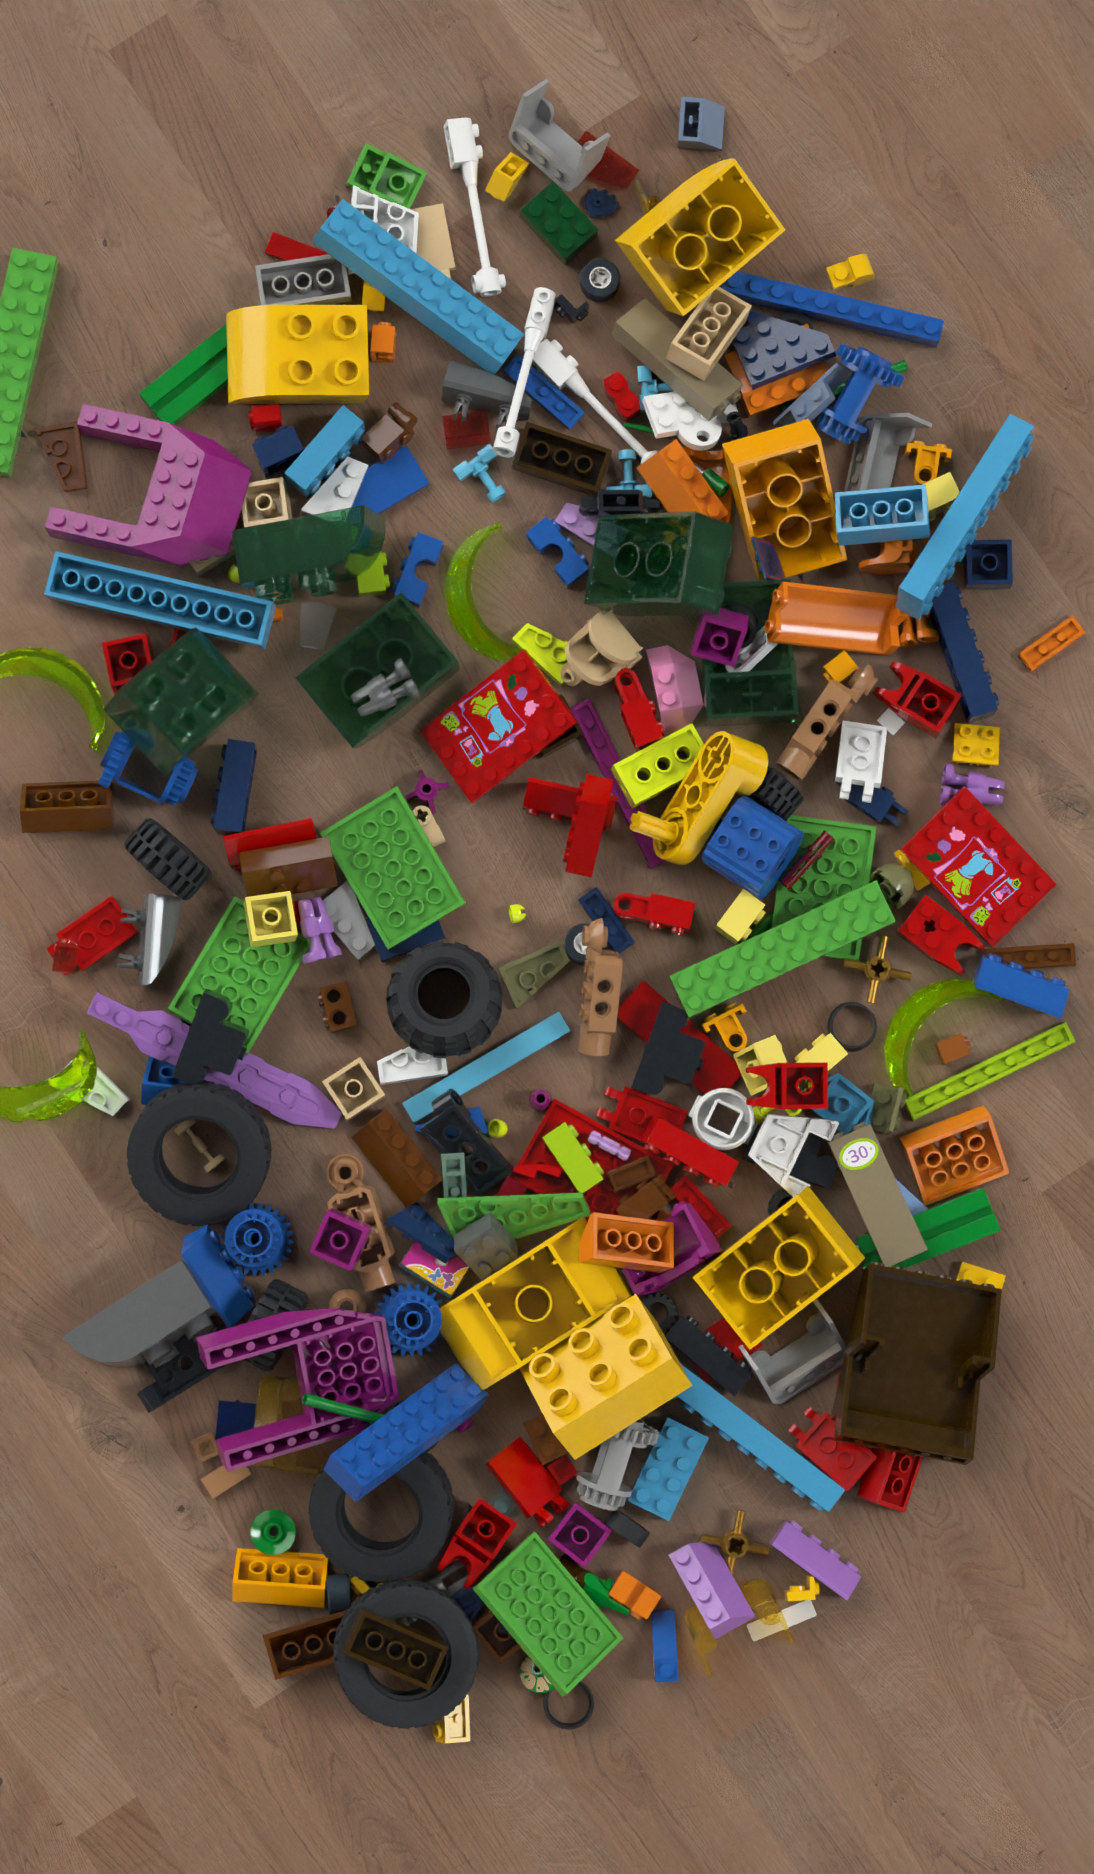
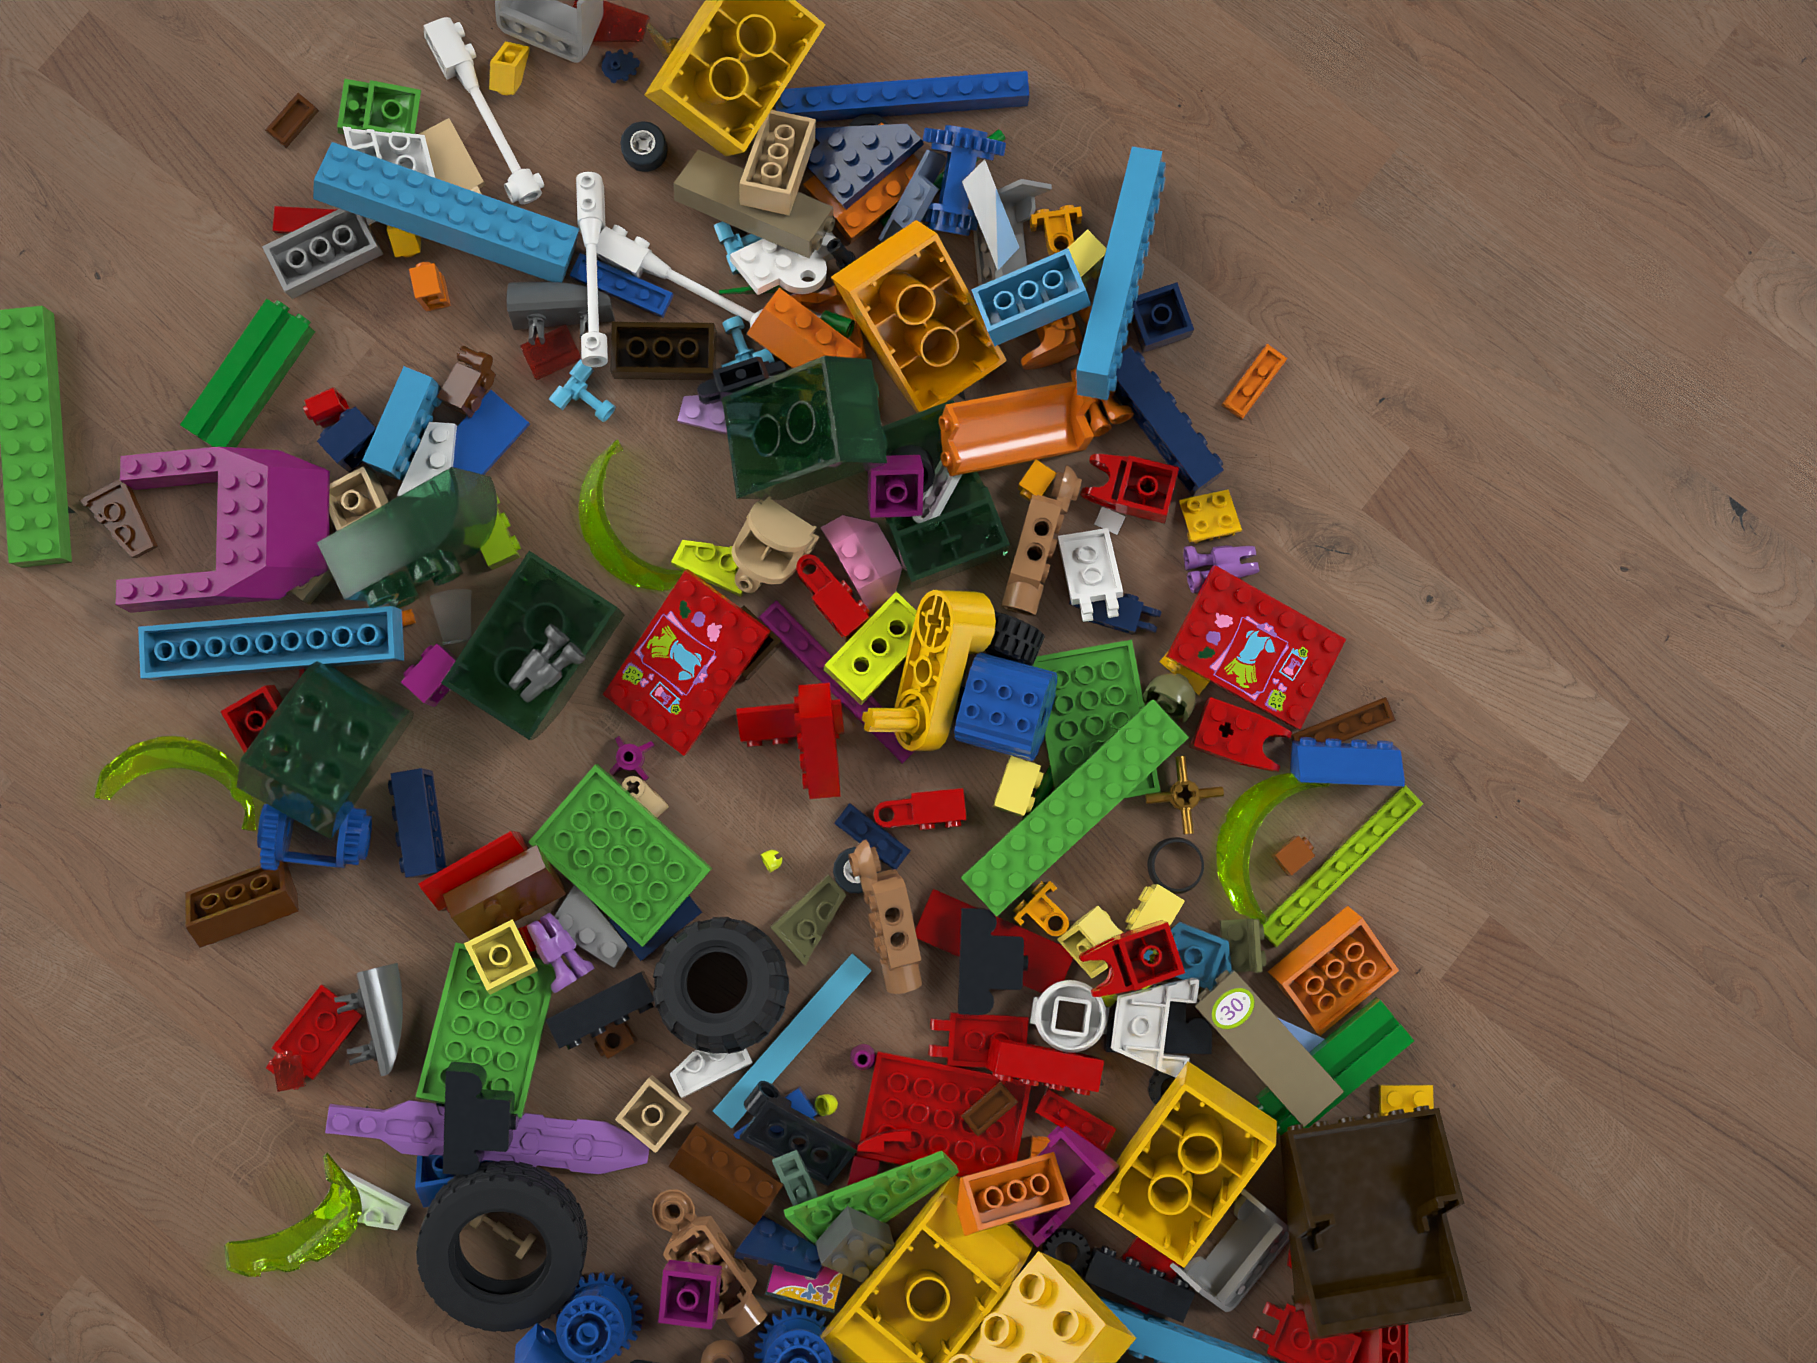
camera: 15 degrees left, 0 degrees up
black tyre [125,818,211,901] -> none
yellow brick [226,305,369,404] -> none
blue arch [392,532,444,608] -> none
dark green brick [520,181,598,265] -> none
blue arch [526,516,590,588] -> none
lime brick [542,1122,604,1193] -> none
black bracket [554,294,589,324] -> none
lavender axle [588,1131,631,1160] -> none
red brick [603,371,641,423] -> none
reddish brown hinge [616,1174,676,1219] -> none
dark blue piece [751,536,787,584] -> none
dark red pin [779,830,835,890] -> none
yellow brick [826,254,875,290] -> none
none -> reddish brown tile [265,93,319,148]
none -> magenta brick [401,643,470,707]
none -> black brick [545,971,654,1050]
none -> sticker [962,159,1020,270]

